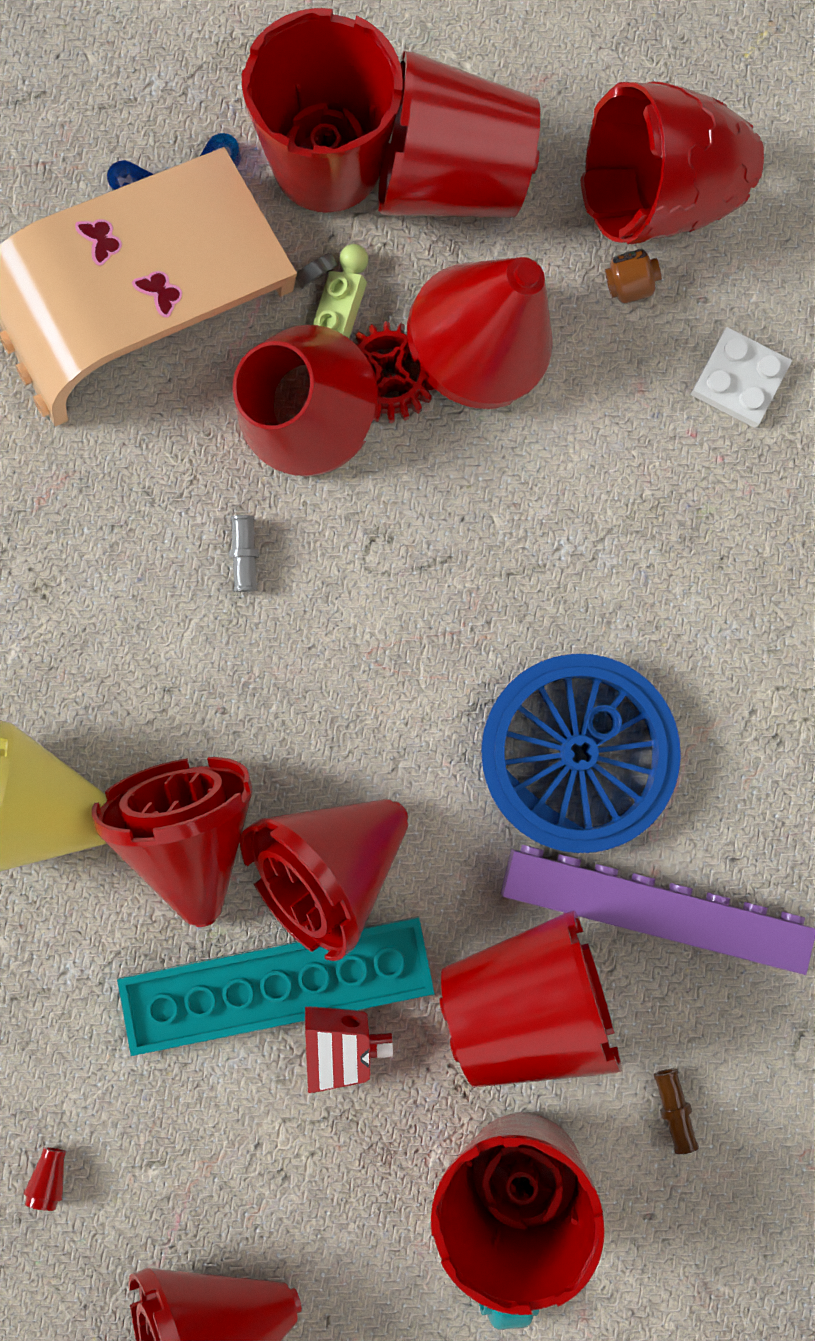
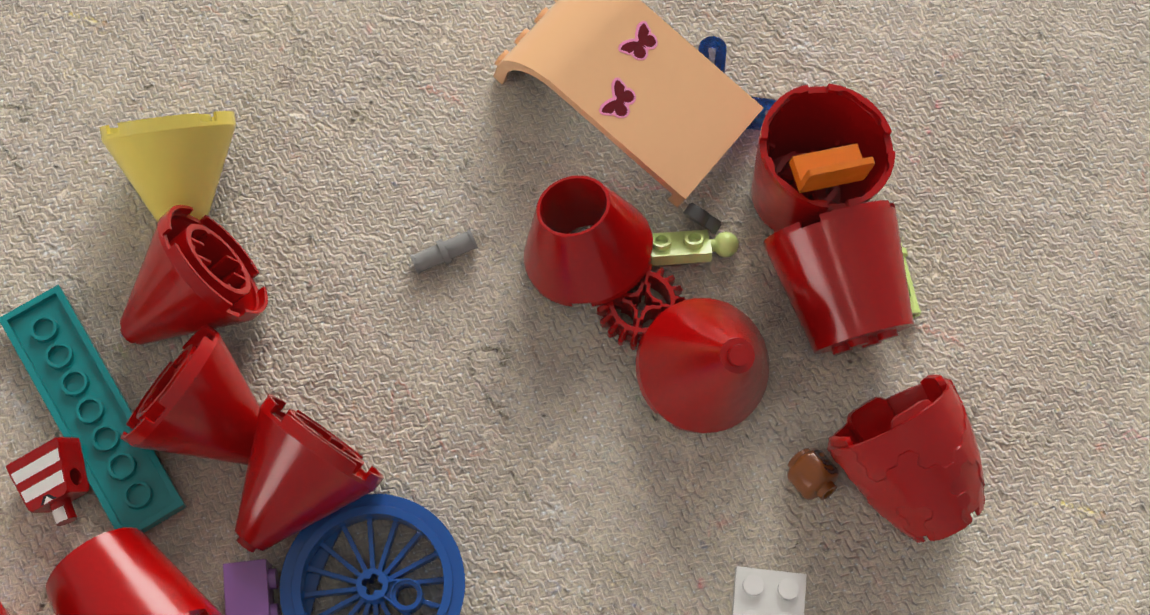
camera: 65 degrees right, 15 degrees down
none -> red cone [235,394,384,553]
none -> orange panel [789,143,875,193]

